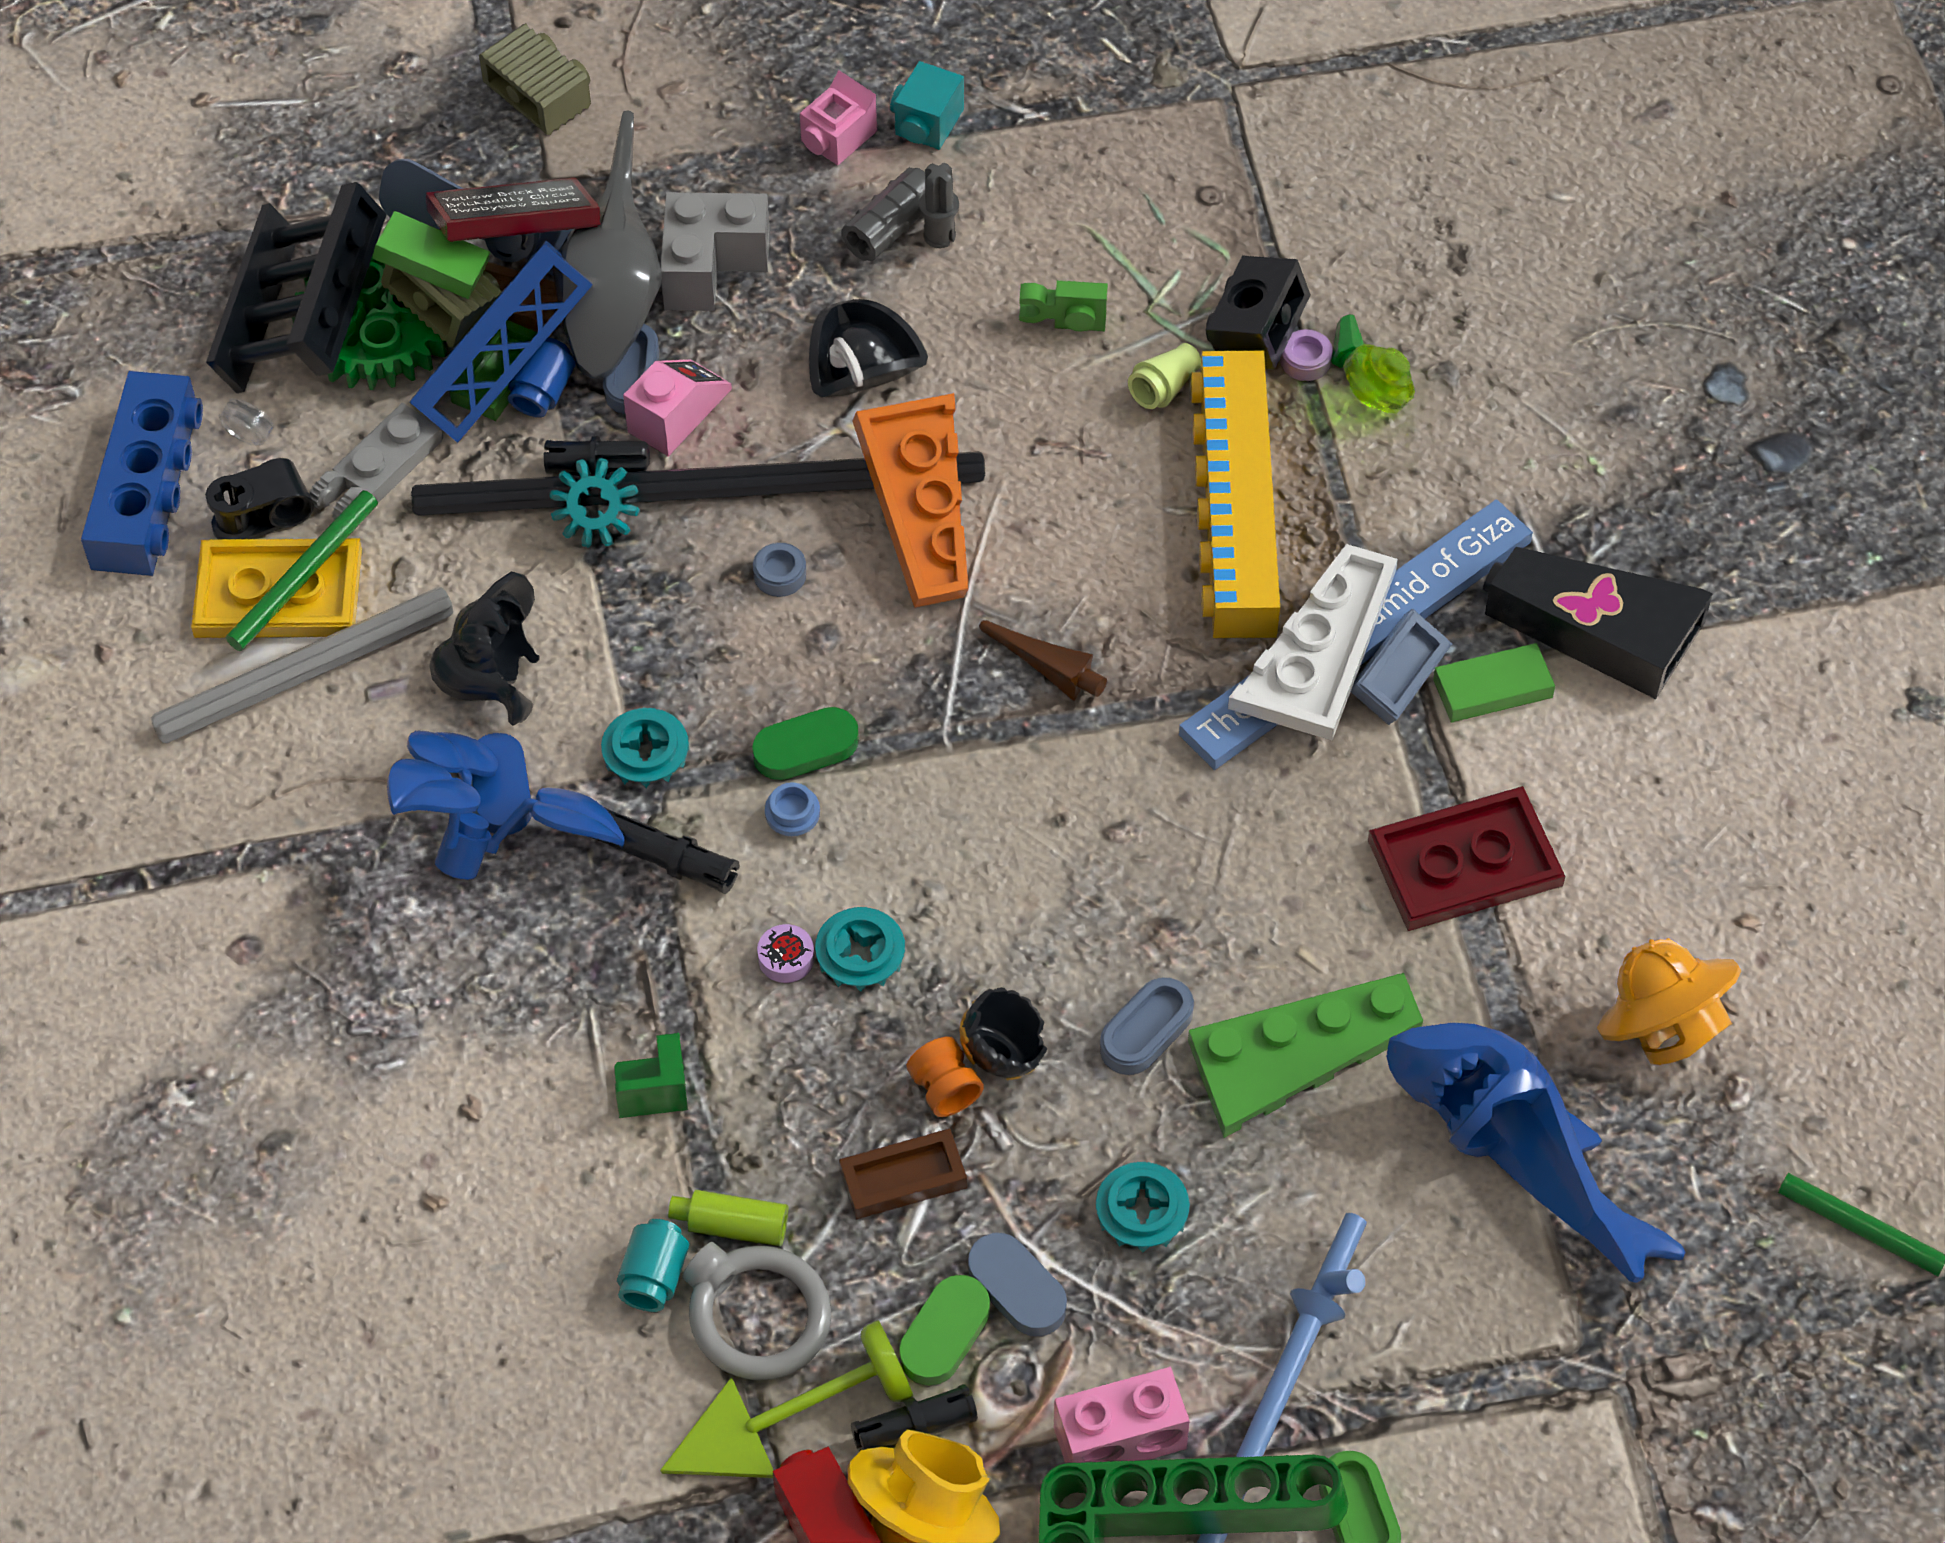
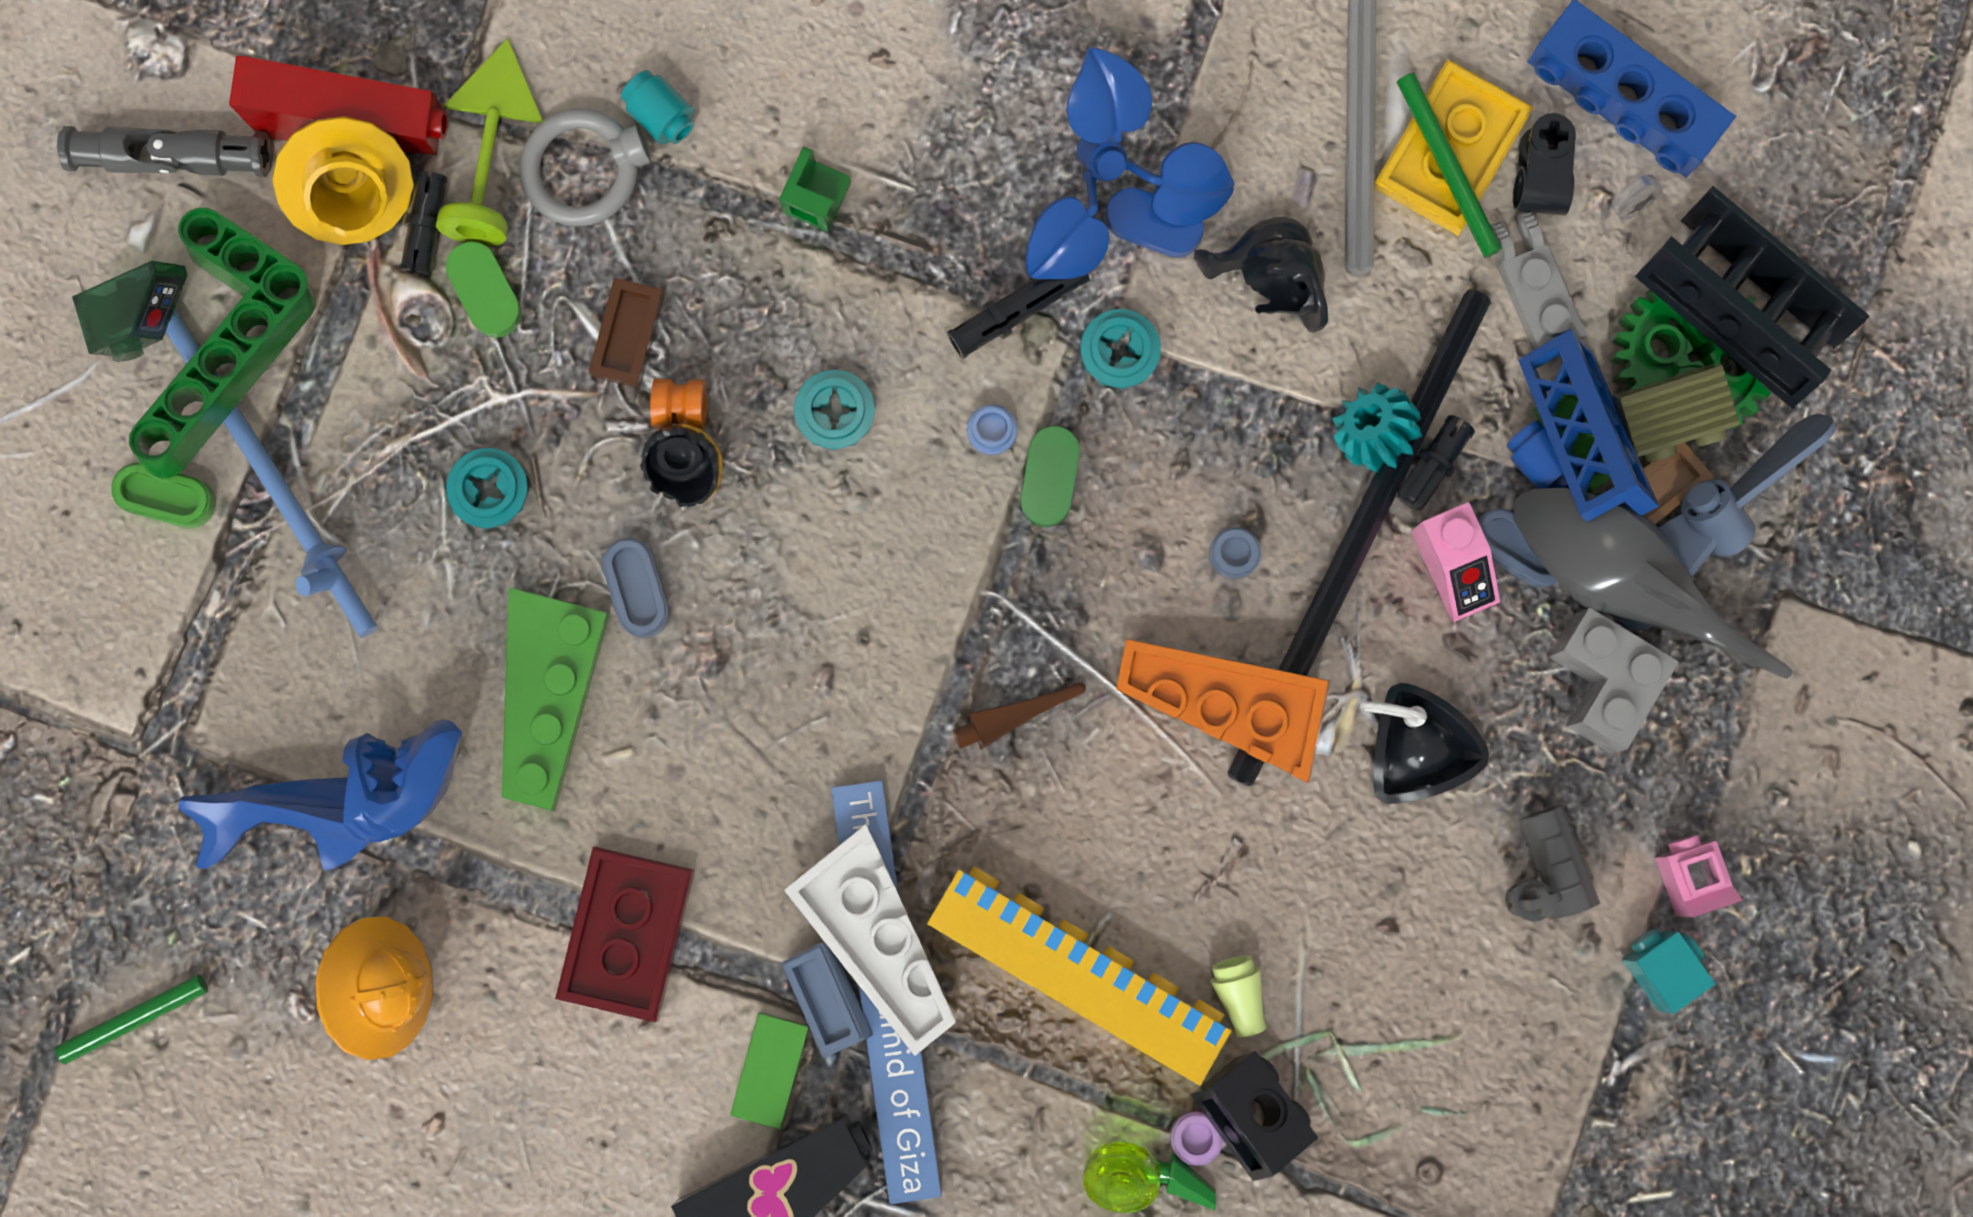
camera: 120 degrees right, 25 degrees up
bright green tile [372,211,490,299] -> none
tile [426,178,601,242] -> none
olive brick [479,23,591,135] -> none
lime cylinder [668,1190,789,1247] -> none
lavender tile [757,924,814,983] -> none
sand blue tile [968,1233,1067,1336] -> none
bright green plate [1019,280,1108,332] -> none
bright pink brick [1053,1367,1190,1464] -> none

